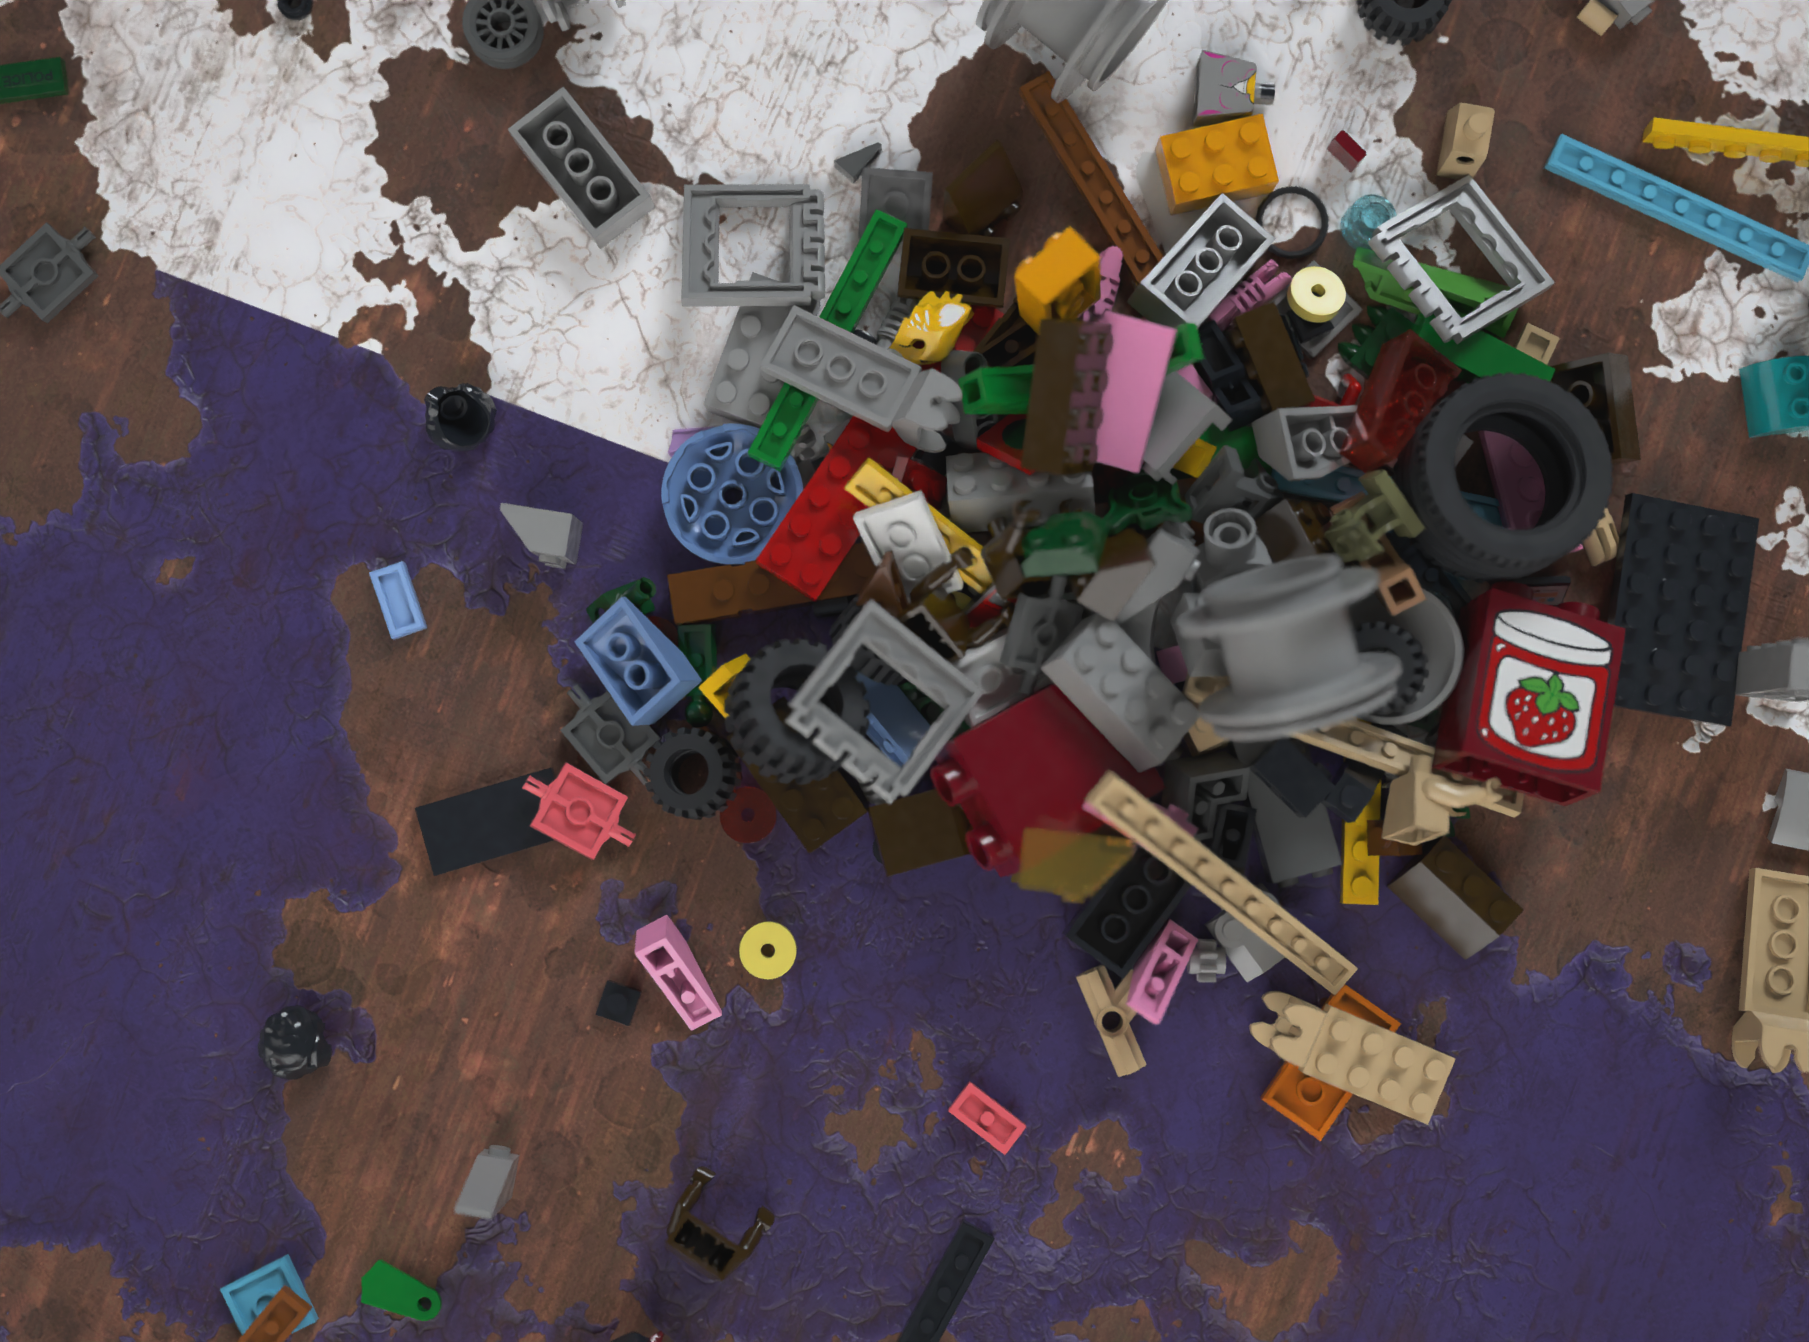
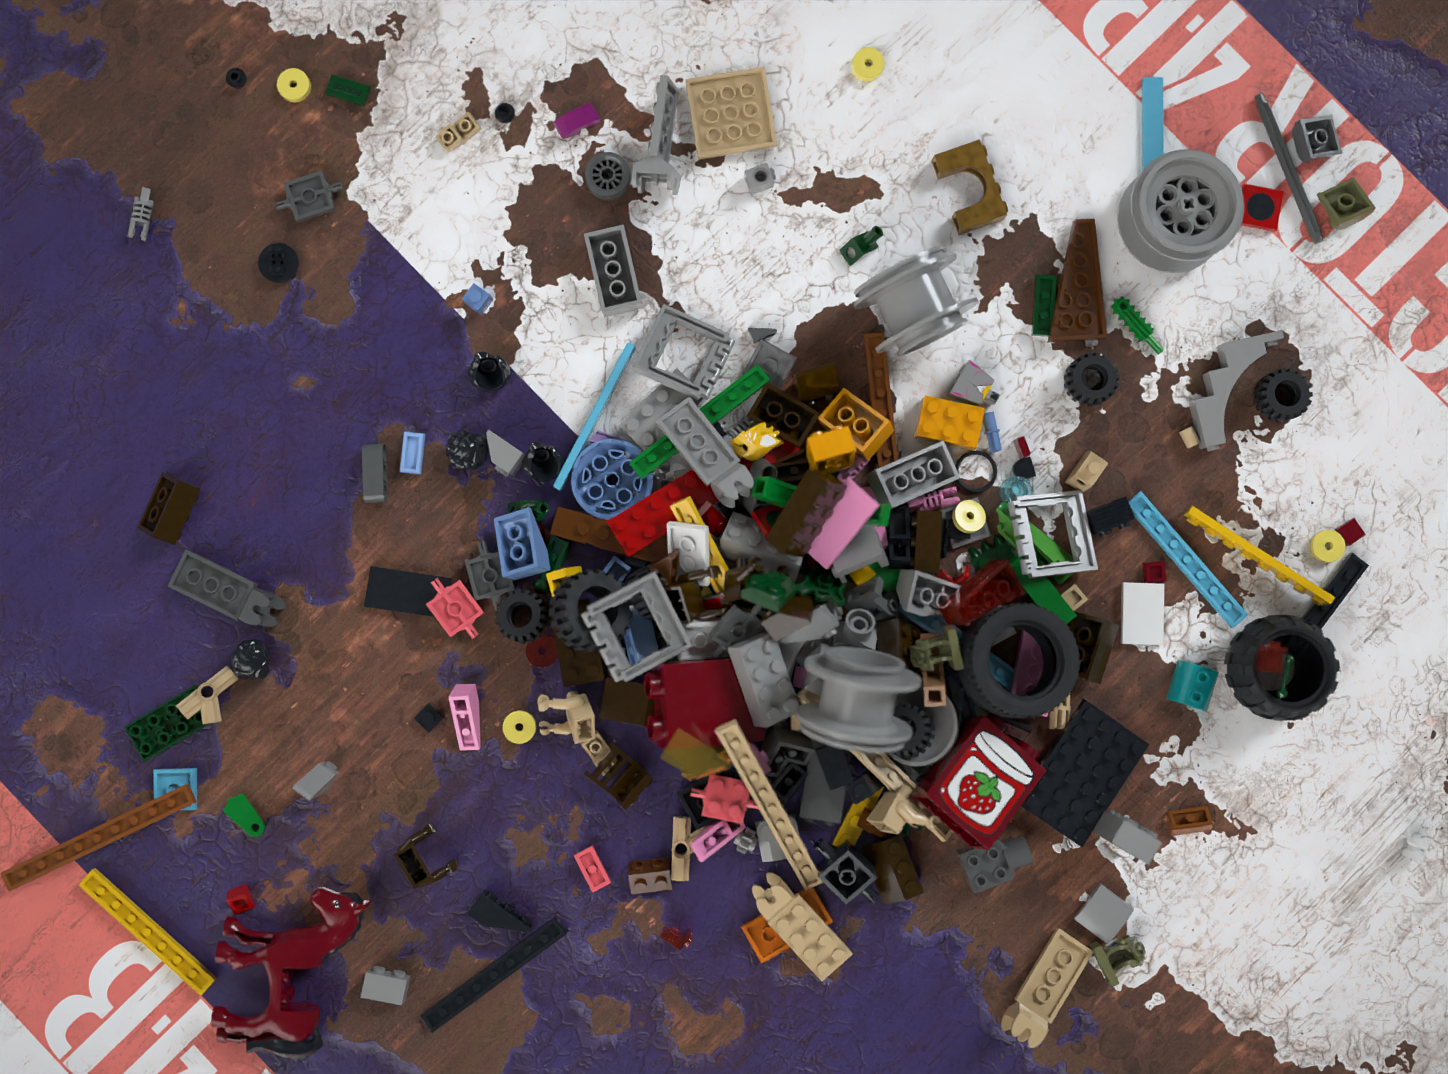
camera: 25 degrees right, 0 degrees up
none -> dark green tile [124,685,210,762]
none -> dark brown slope [137,472,200,545]
none -> dark grey hinge [168,549,286,627]
none -> tan piece [176,666,238,725]
none -> black plate [258,243,299,283]
none -> dark grey beam [362,444,388,503]
none -> tan slope [435,112,482,153]
none -> black hair [446,431,488,470]
none -> medium blue brick [462,283,494,316]
none -> black slope [467,890,535,932]
none -> black hair [522,442,564,482]
none -> tan torso [537,691,595,744]
none -> medium azure tile [553,342,636,492]
none -> tan slope [581,730,618,776]
none -> dark brown plate [584,742,653,810]
none -> medium blue panel [603,555,632,582]
none -> reddish brown bracket [628,857,672,894]
none -> clear red bracket [660,926,693,951]
none -> coral plate [690,774,759,824]
none -> black brick [813,838,880,905]
none -> light orange brick [817,388,894,461]
none -> dark grey brick [956,836,1033,894]
none -> medium blue axle [983,411,1002,453]
none -> black tile [1012,457,1036,480]
none -> black brick [1086,496,1135,537]
none -> white tile [1121,582,1164,645]
none -> dark red tile [1143,561,1167,583]

